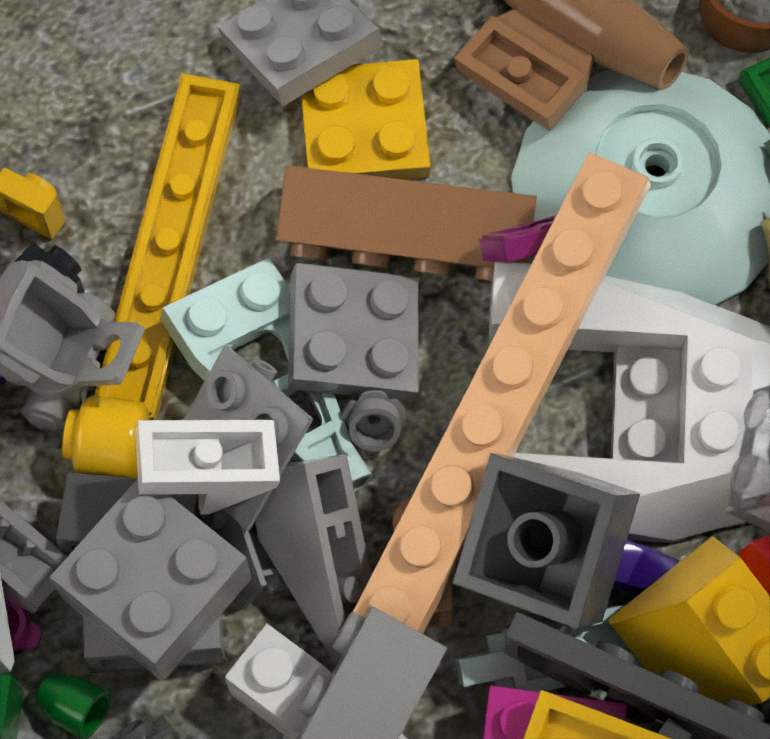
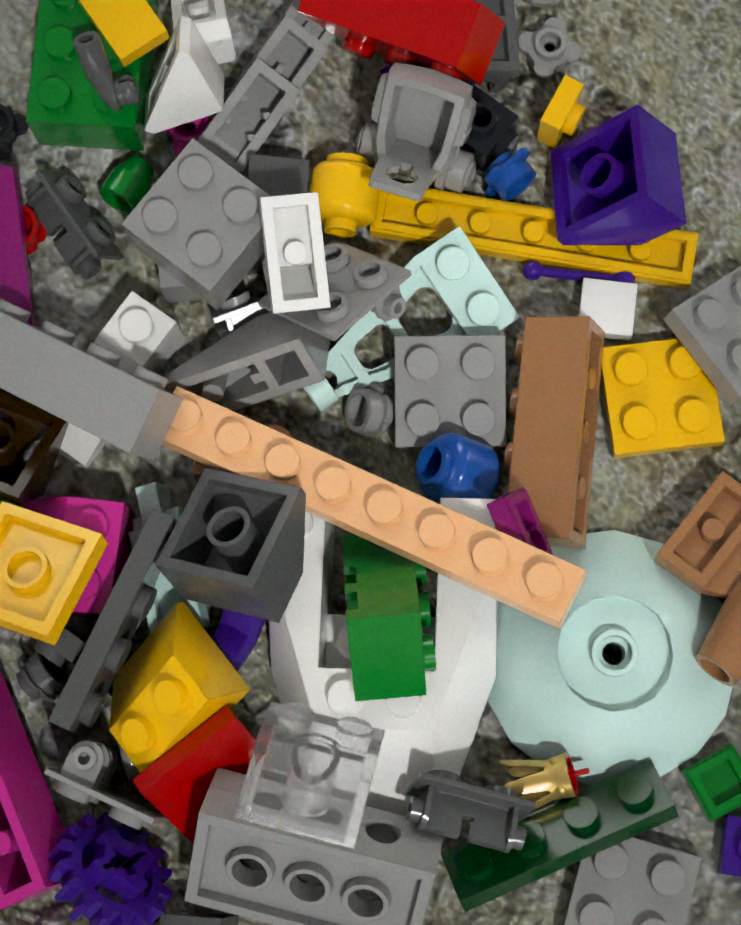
camera: 95 degrees right, 10 degrees up
none -> green wedge [342,534,436,702]
none -> blue head [415,432,500,504]
none -> blue plate [485,147,536,201]
none -> dark purple hinge [522,260,635,284]
none -> dark purple slope [550,104,687,245]
none -> white tile [578,278,638,341]

